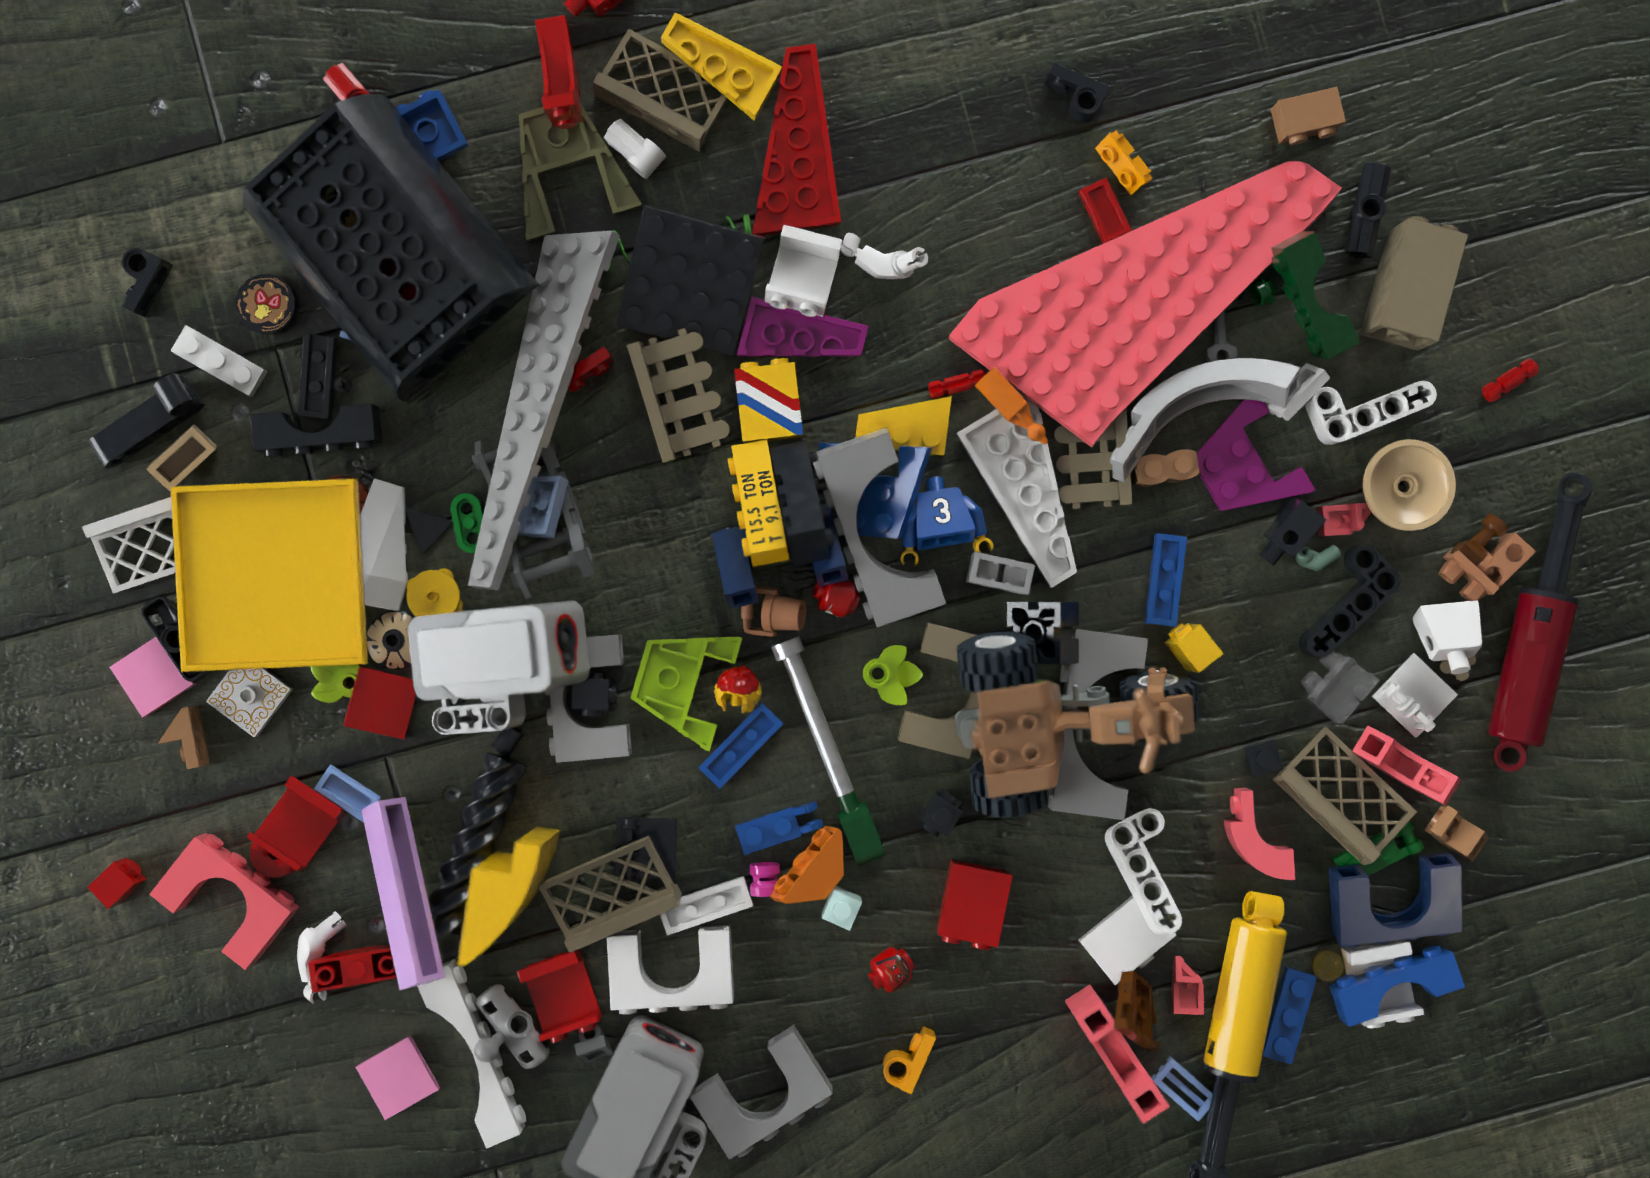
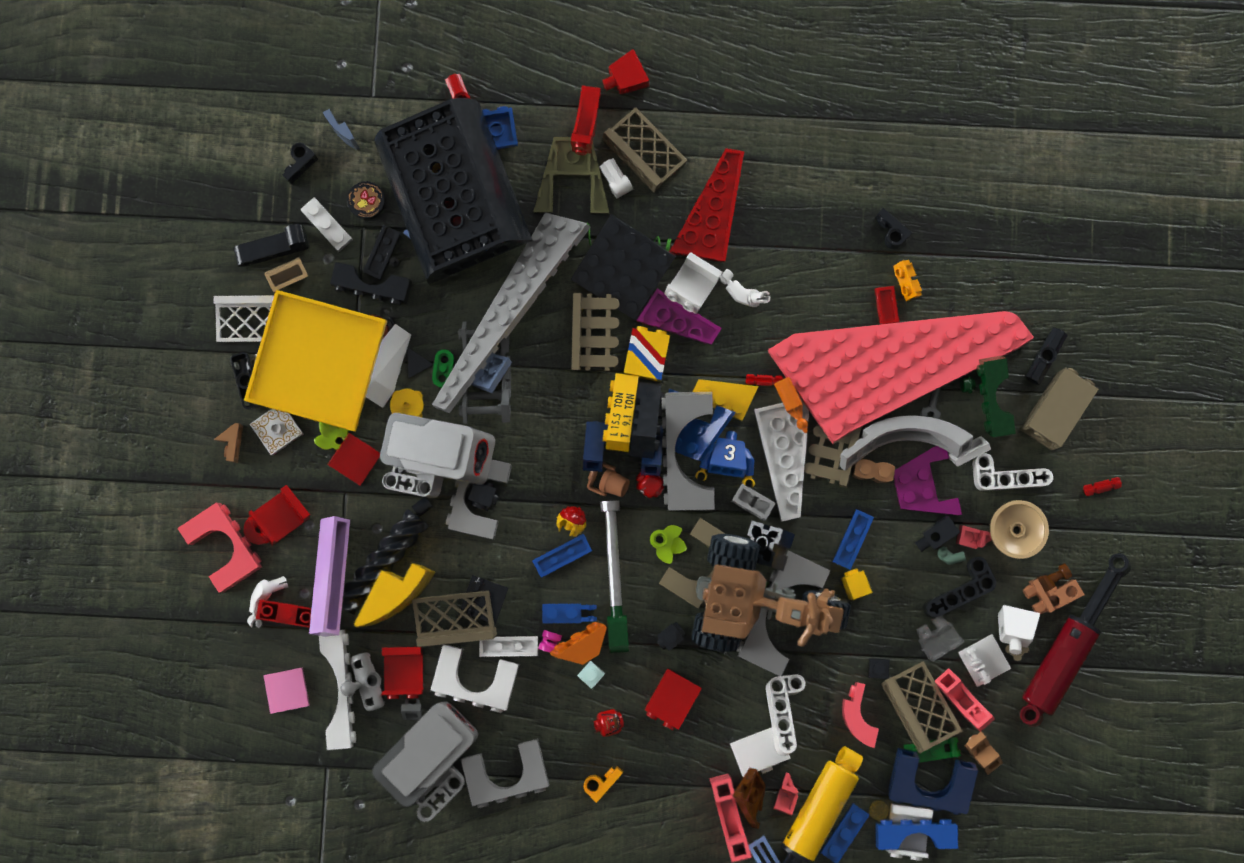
camera: 25 degrees right, 5 degrees down
red brick [87,857,146,909] -> none
bright pink tile [110,637,196,718] -> none
light blue tile [313,764,381,823] -> none
tan dish [366,610,415,670] -> none
red plate [567,347,614,393] -> none
lime wing [630,636,743,751] -> none
yellow wing [661,12,782,121] -> none
medium nougat brick [1271,87,1346,146] -> none
none -> sand blue slope [323,109,360,150]

